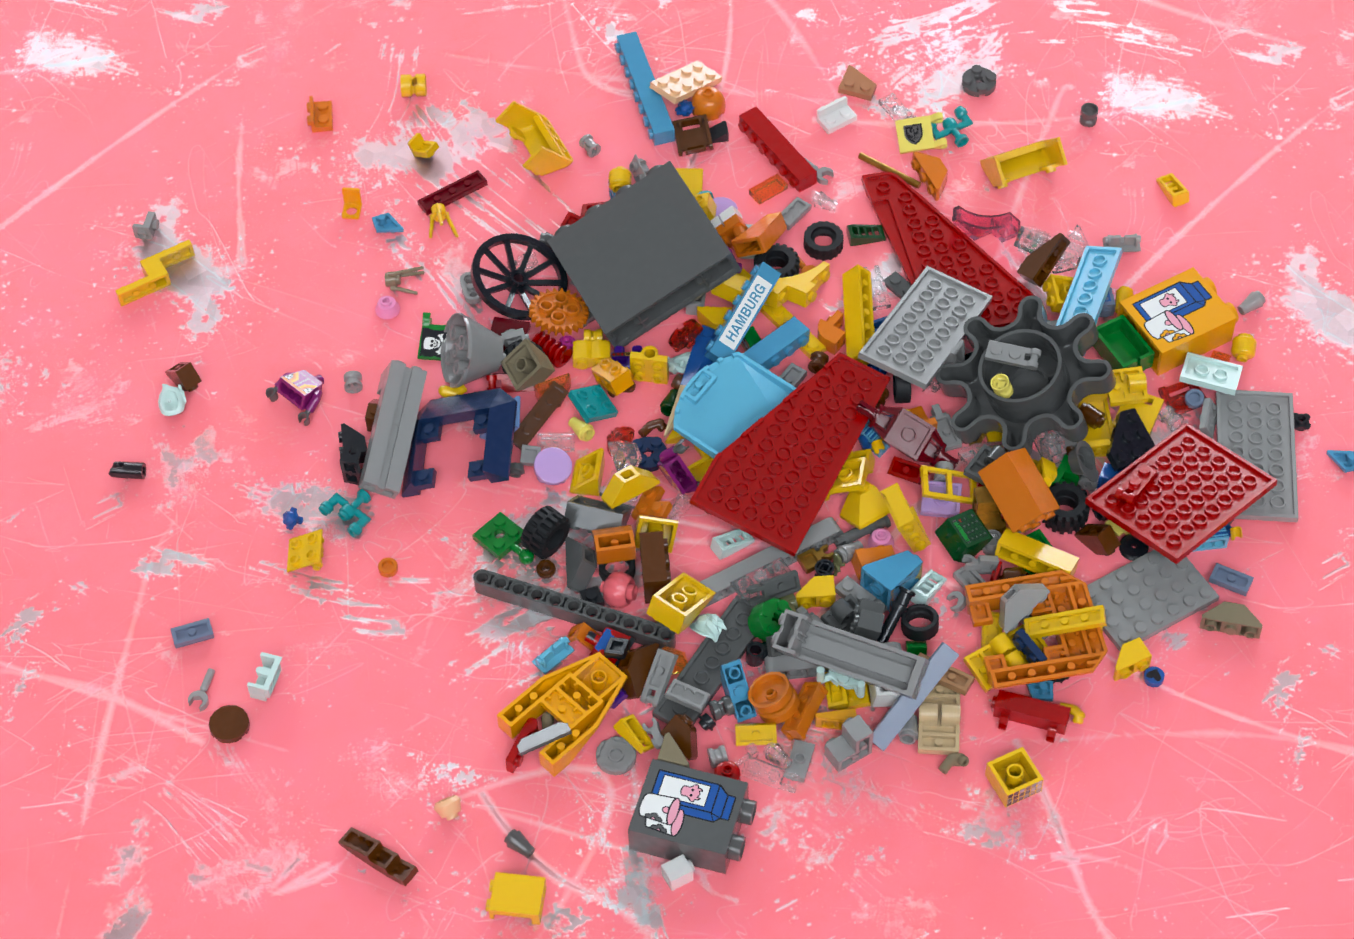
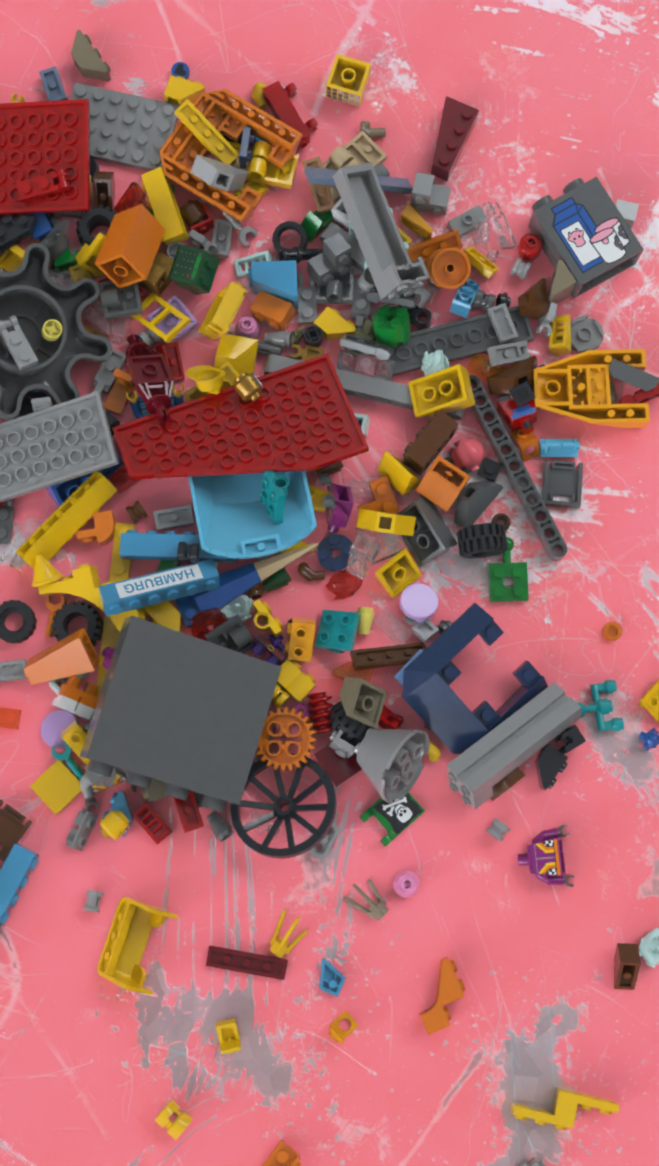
camera: 140 degrees left, 25 degrees up
none -> yellow hat [32,554,63,587]
none -> clear red plate [113,182,150,213]
none -> black wheel [177,542,199,563]
none -> yellow piece [186,365,226,395]
none -> dark grey plate [205,614,255,654]
none -> pearl gold head [234,372,263,402]
none -> teal plate [260,470,289,524]
none -> orange arch [419,957,466,1035]
none -> dark red wedge [431,96,479,181]
none -> dark grey container [542,460,583,508]

